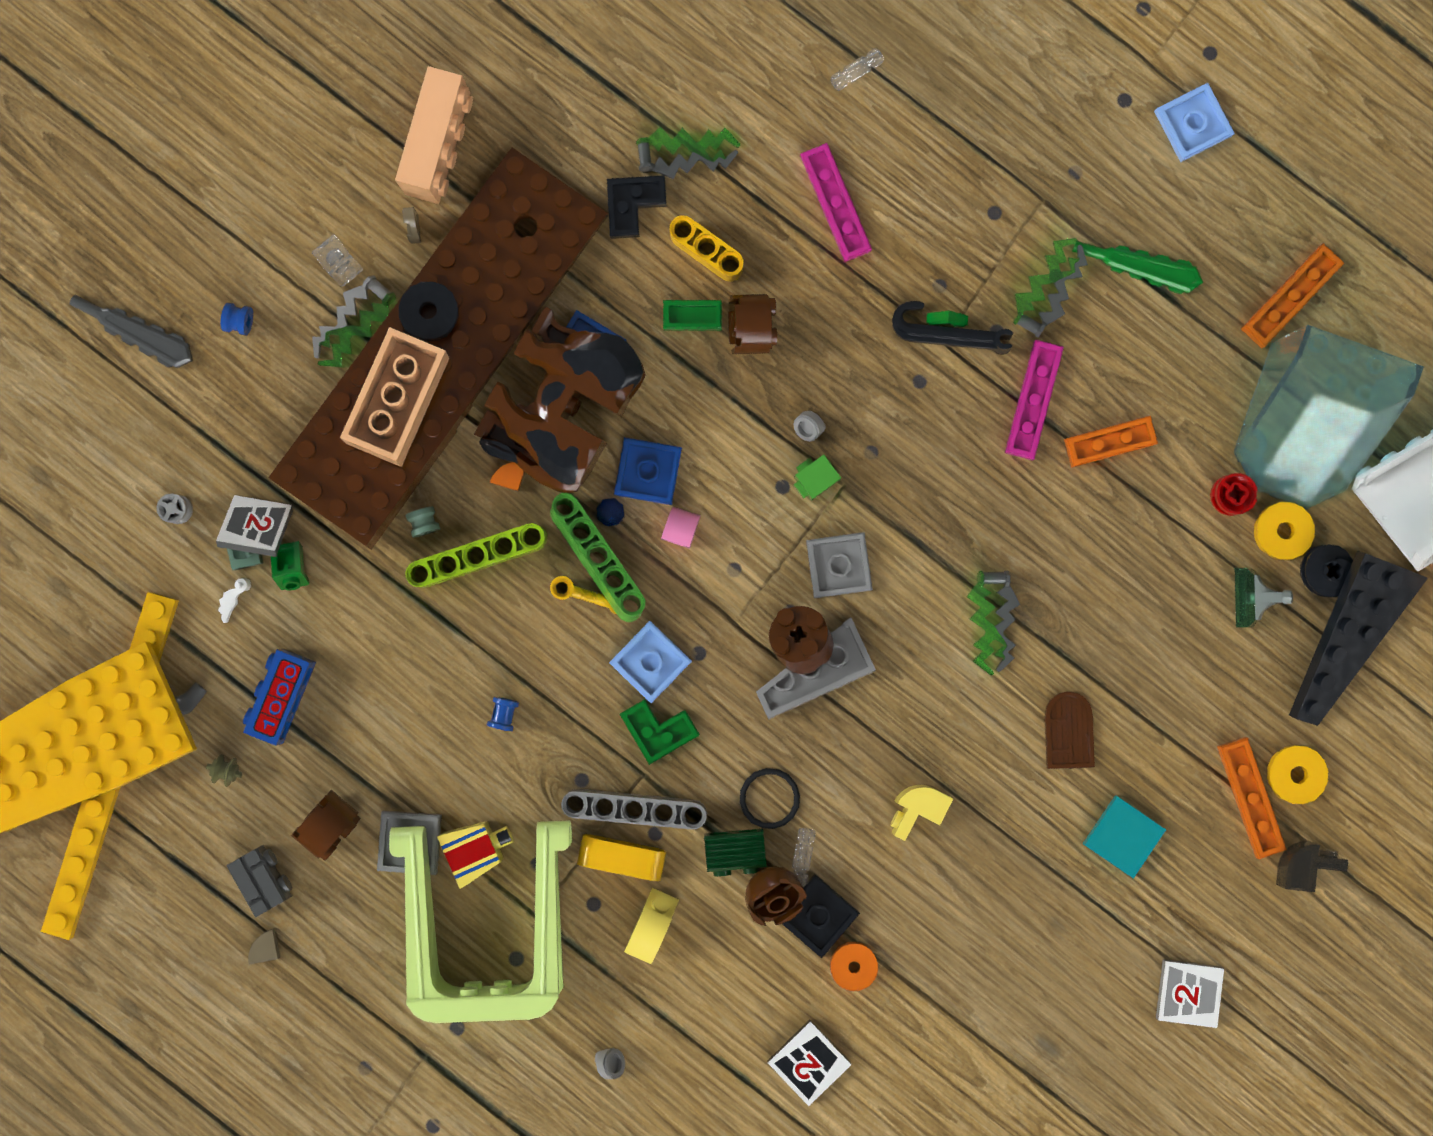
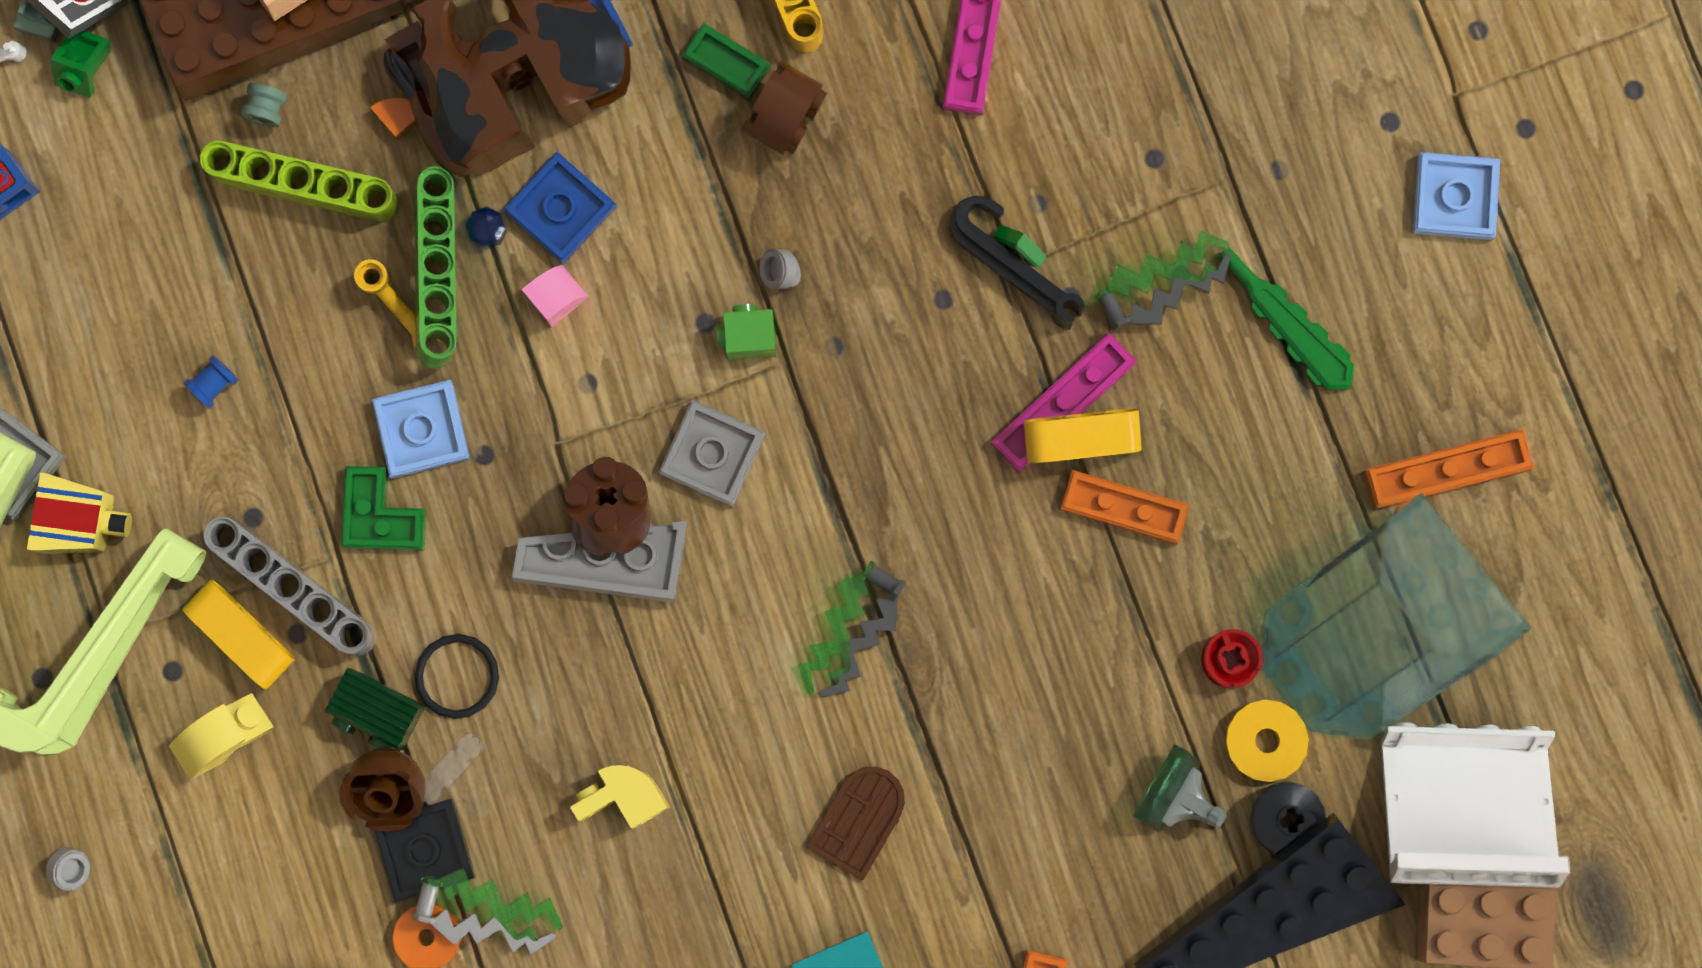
camera: 35 degrees right, 5 degrees down
none -> piece [412,868,563,955]
none -> yellow beam [1024,409,1142,463]

